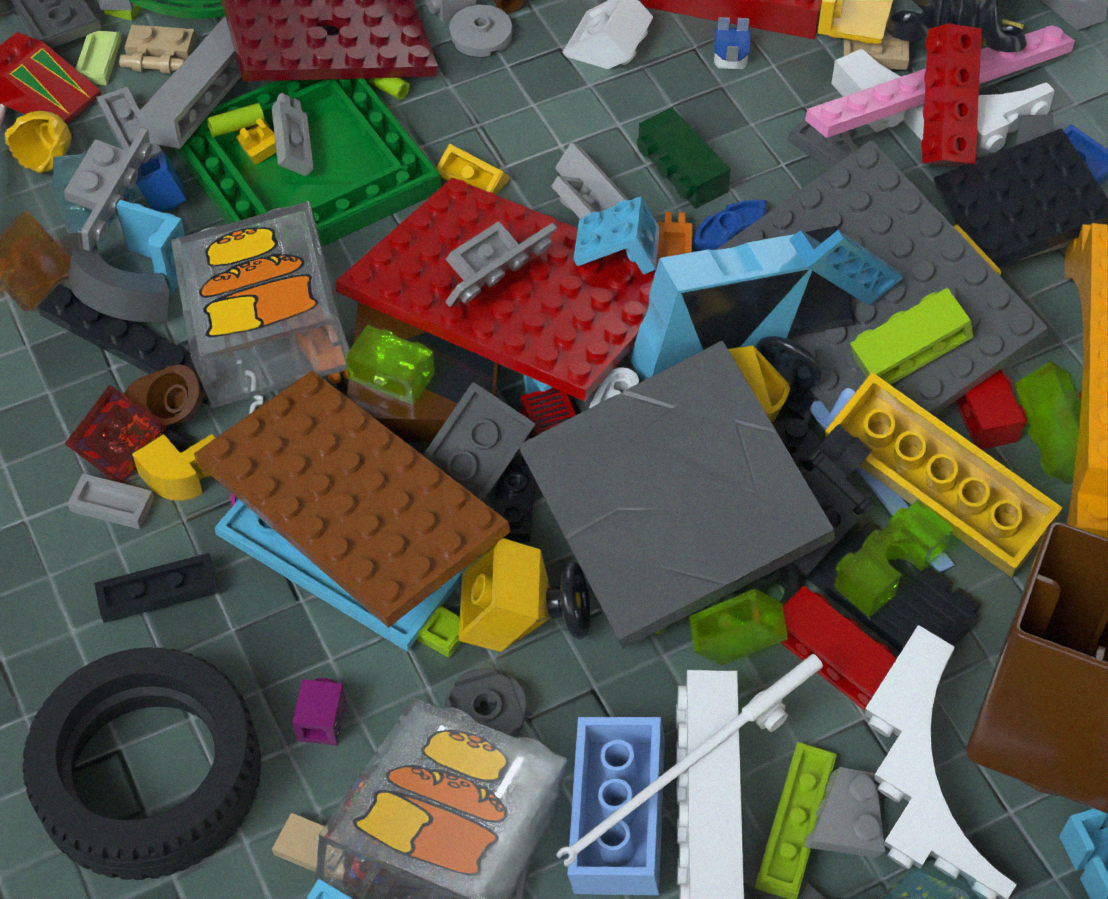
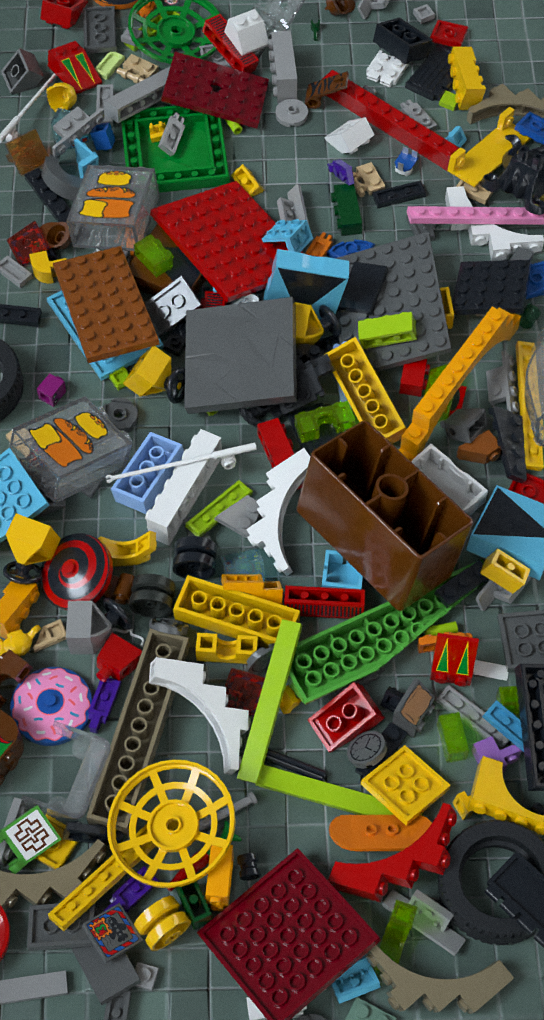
camera: 25 degrees right, 5 degrees up
lime axle [207,103,265,137] -> none
light grey bracket [445,221,557,307] -> none
clear neon green brick [689,589,788,666] -> none
dark azure fence [789,230,903,305] -> none
red brick [921,23,982,168] -> none
none -> dark purple hinge [327,159,355,185]
none -> tan plate [353,162,385,197]
none -> black tile [372,180,426,209]

